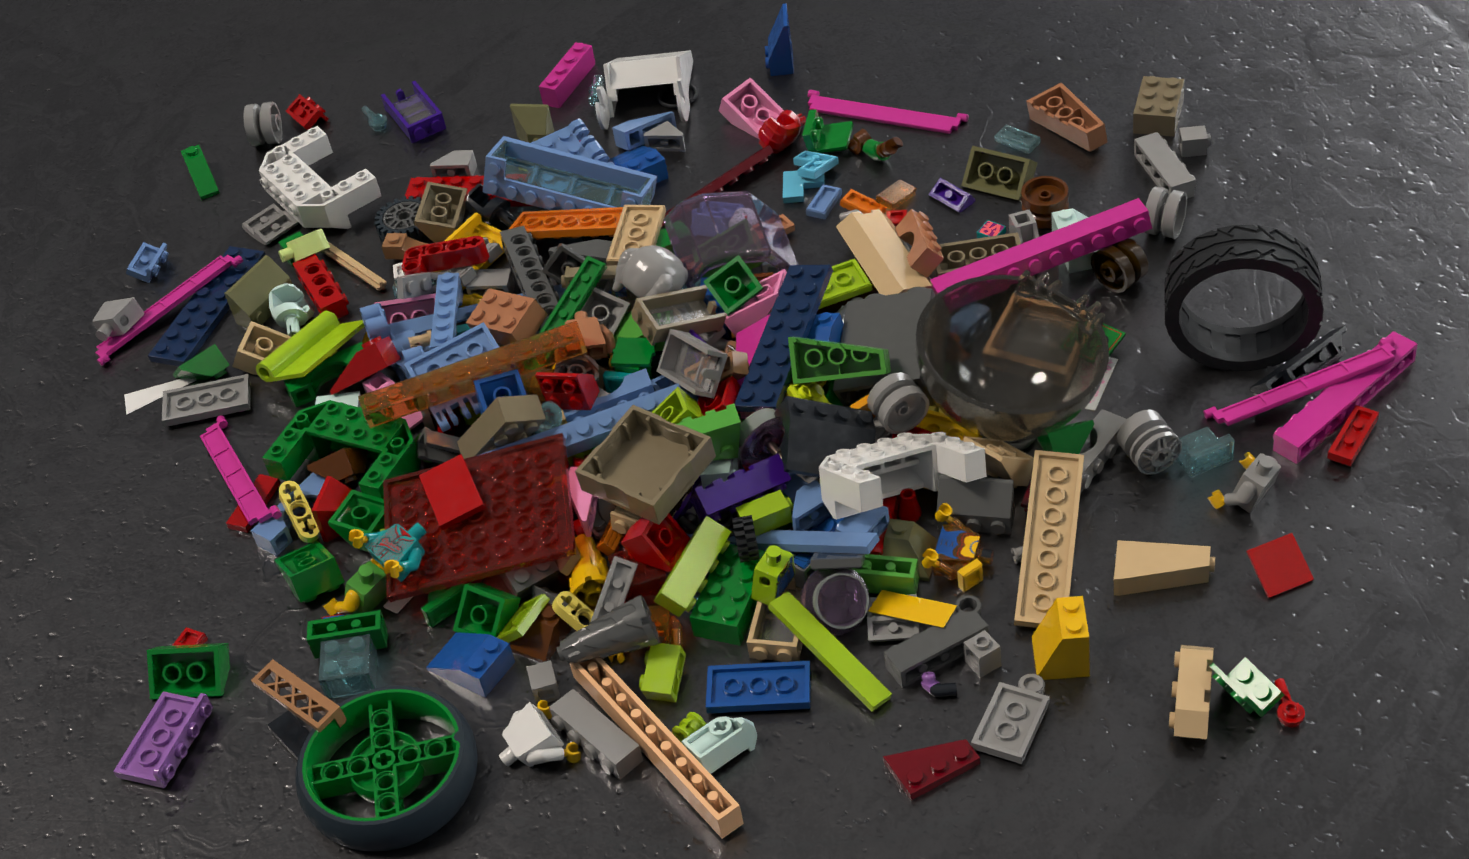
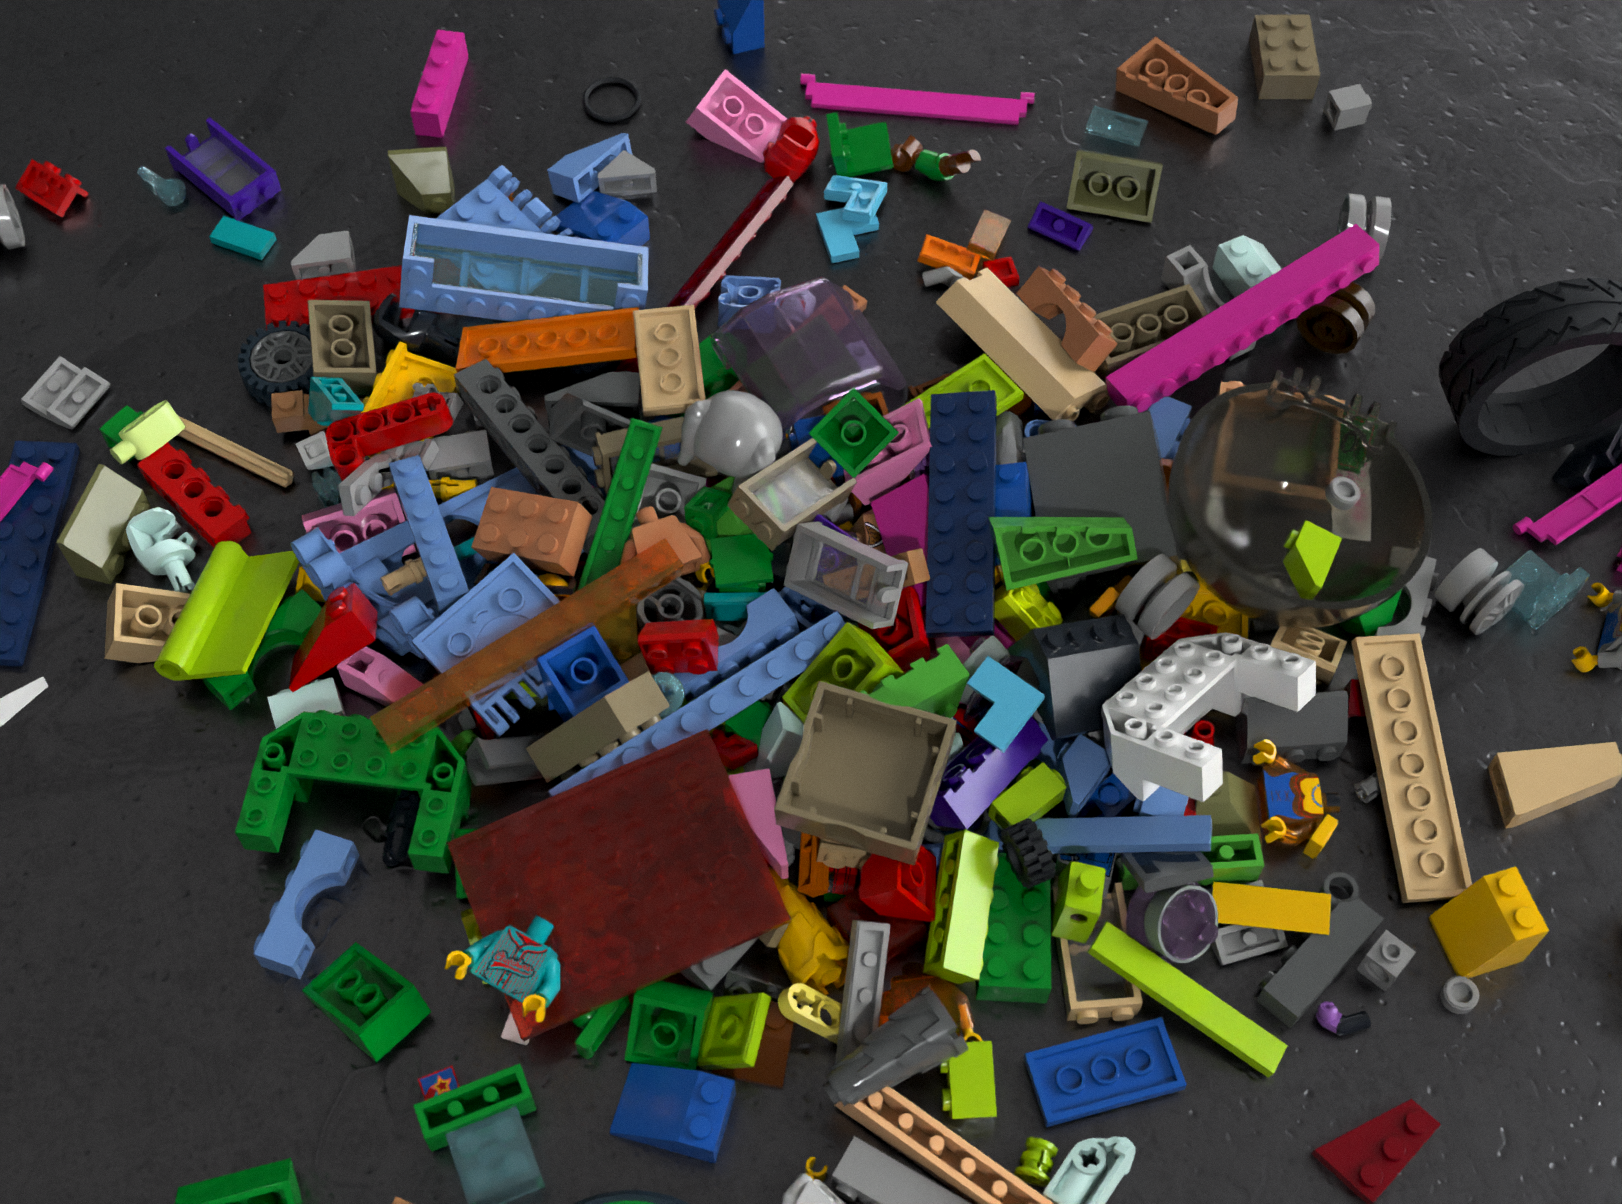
camera: 25 degrees left, 15 degrees up
light grey plate [162,374,251,427] -> none
red tile [172,627,208,646] -> none
green slope [173,344,230,380] -> none
dark pink piece [200,416,282,525] -> none
red tile [226,474,281,533] -> none
white wedge [259,126,381,229] -> none
light yellow beam [279,481,320,543] -> none
reddish brown slope [307,448,368,485] -> none
red slope [311,476,352,542] -> none
bright green torso [323,558,393,616] -> none
green slope [328,489,393,552] -> none
red tile [419,454,486,530] -> none
light grey brick [526,660,561,705] -> none
clear light blue pin [588,75,605,106] -> none
white piece [595,50,693,130] -> none
medium blue tile [806,184,842,219] -> none
light grey plate [971,682,1050,764] -> none
tile [976,220,1006,238] -> none
reddish brown wheel [1021,176,1069,229] -> none
light grey brick [1134,132,1197,199] -> none
none -> teal tile [209,216,277,260]
none -> teal slope [308,377,364,426]
none -> green bracket [684,486,732,540]
none -> medium azure tile [967,656,1045,753]
none -> lime slope [1283,520,1342,605]
none -> light grey tile [1325,477,1361,510]

